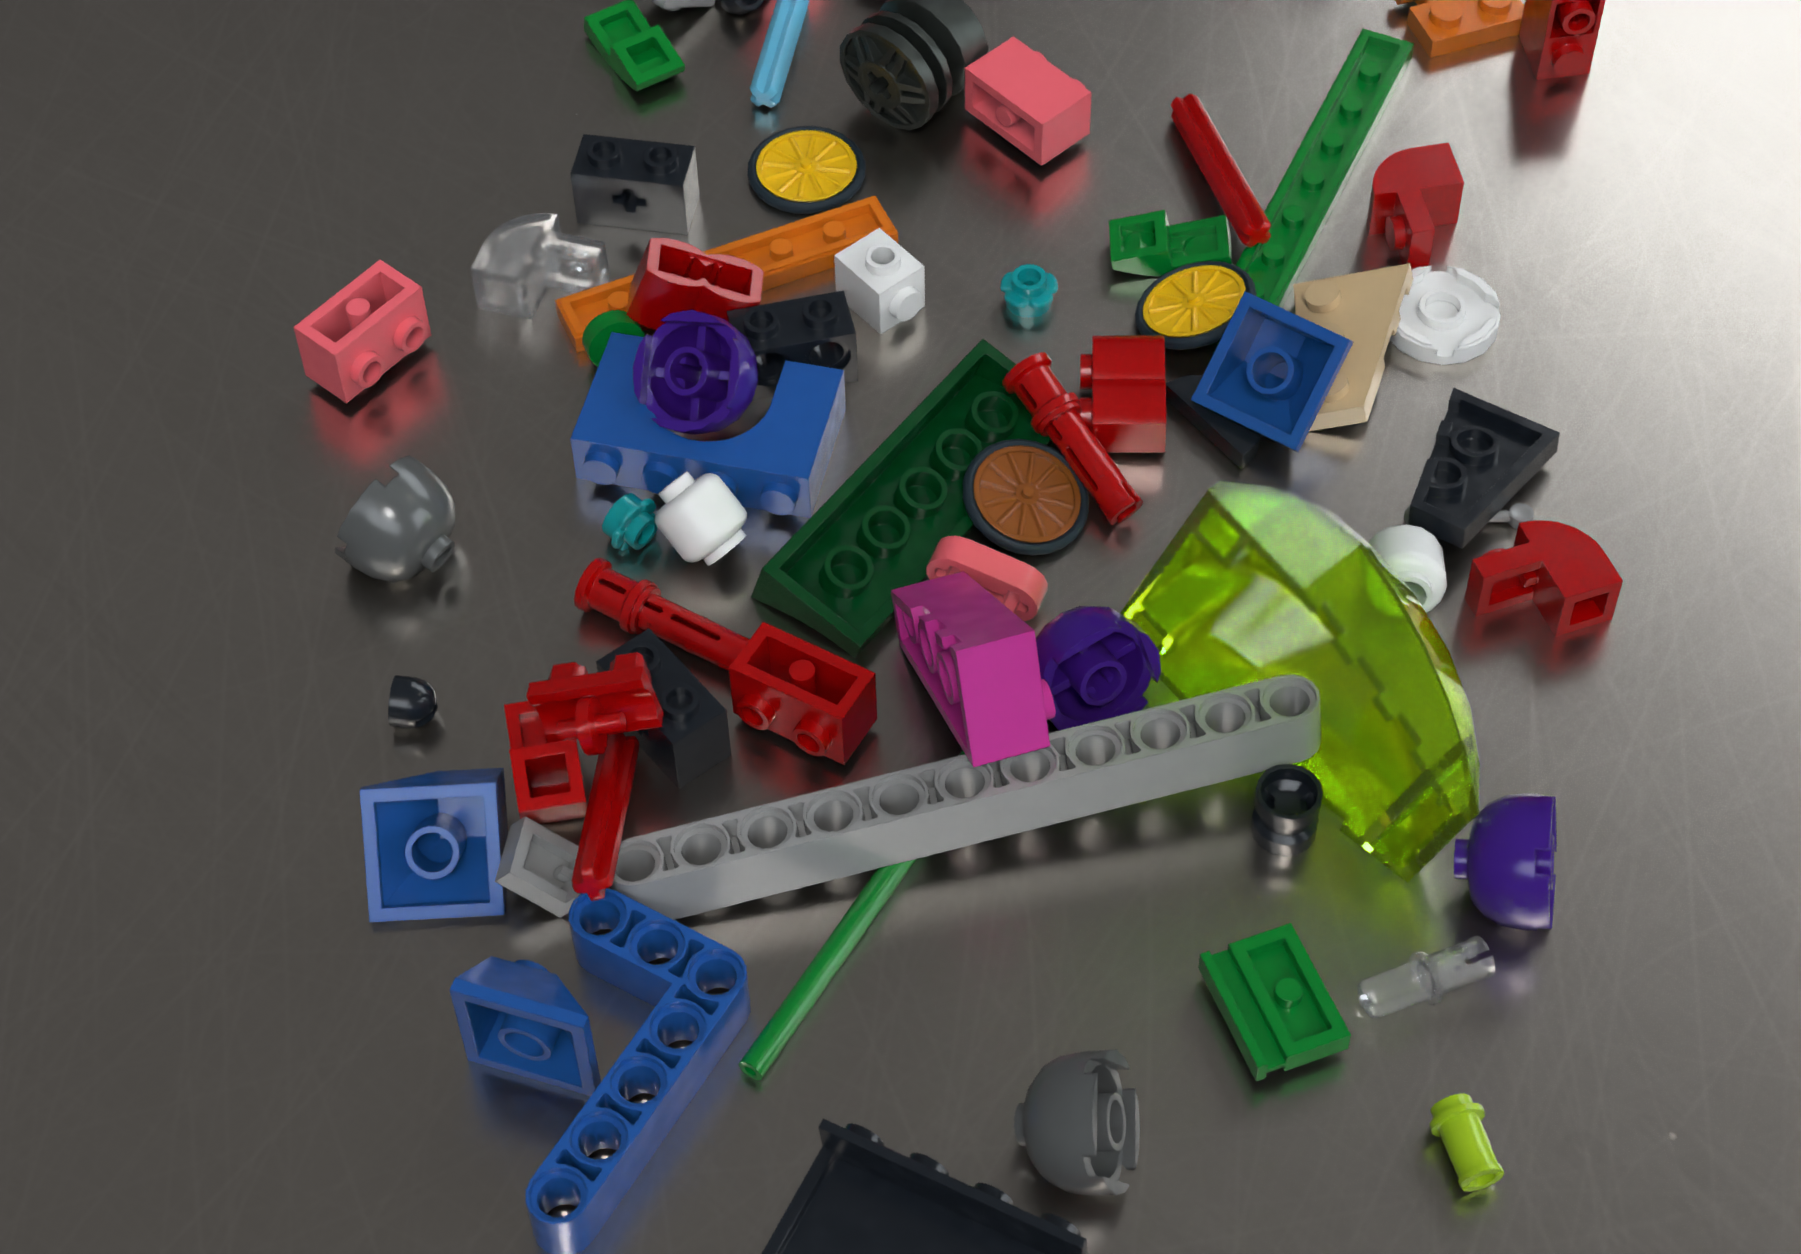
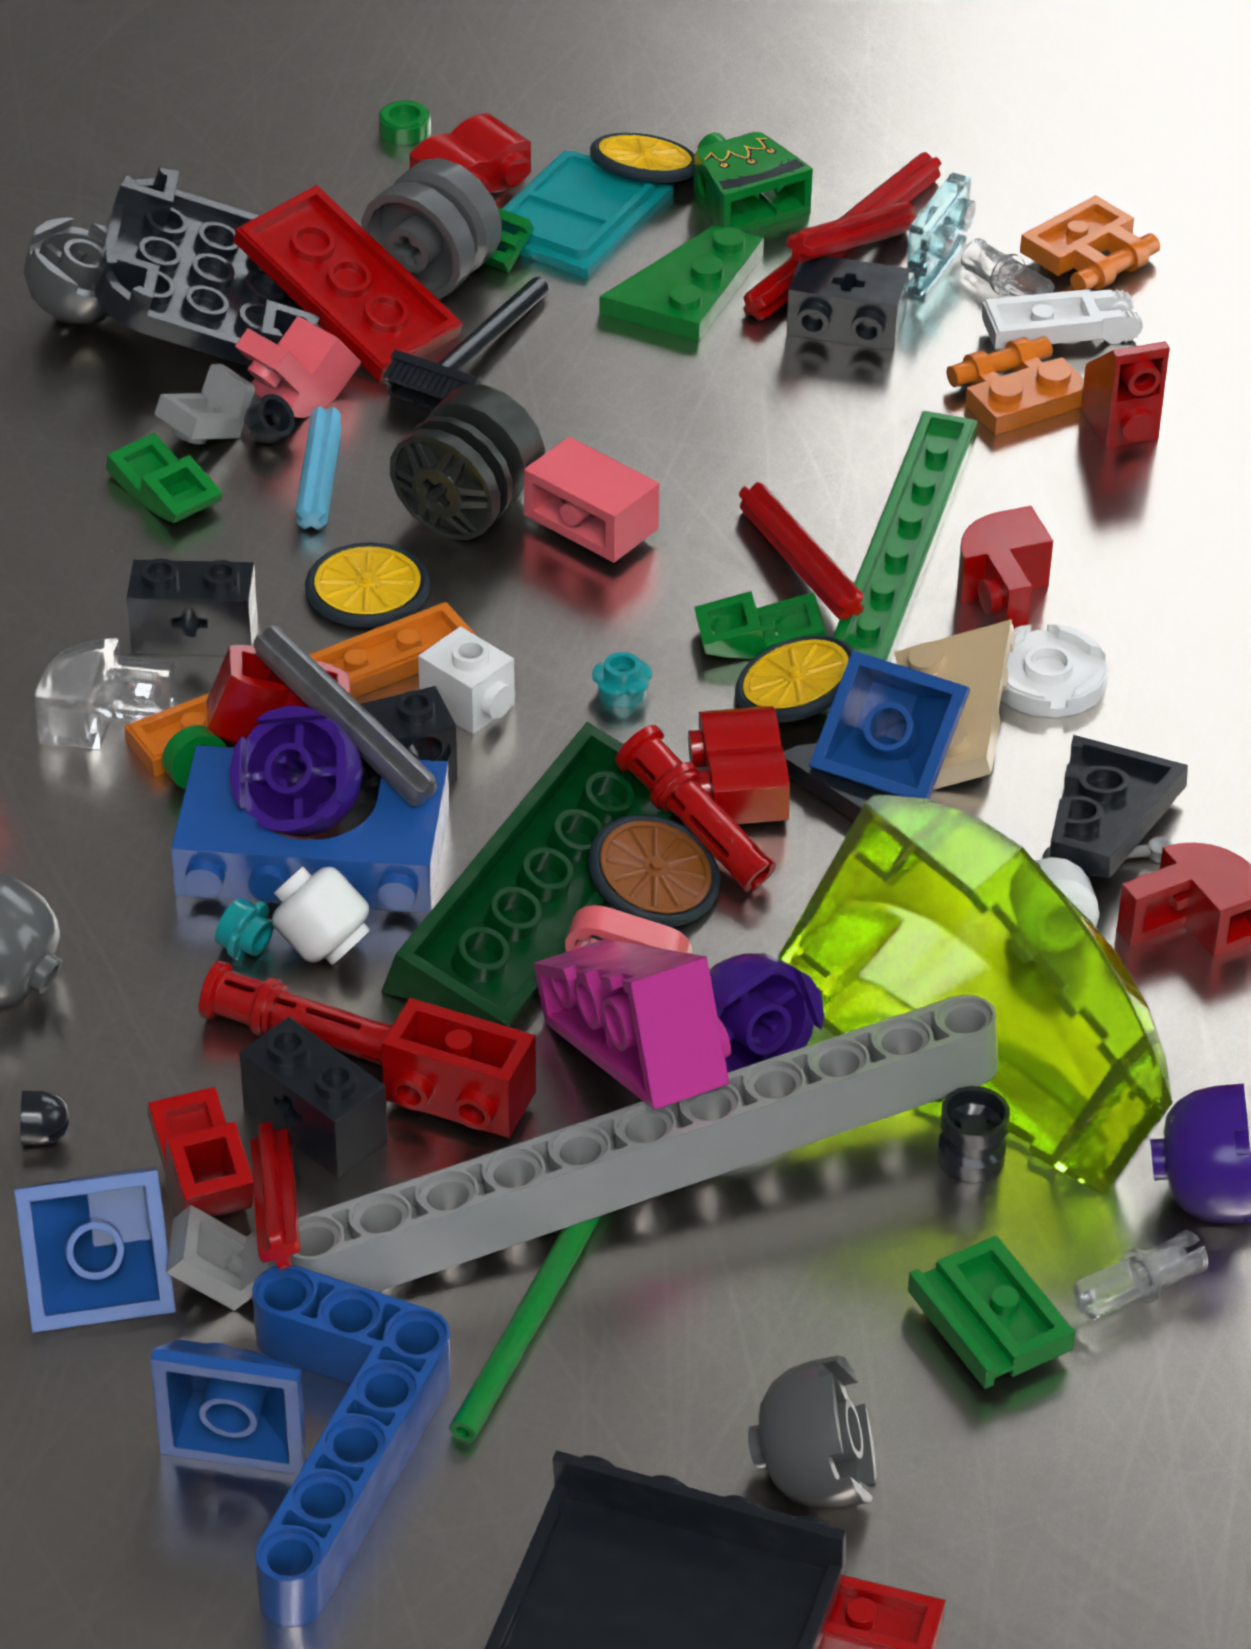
camera: 10 degrees left, 10 degrees down
red hips [526,652,664,756] -> none
lime pin [1429,1093,1504,1192] -> none
none -> flat silver axle [253,625,437,806]

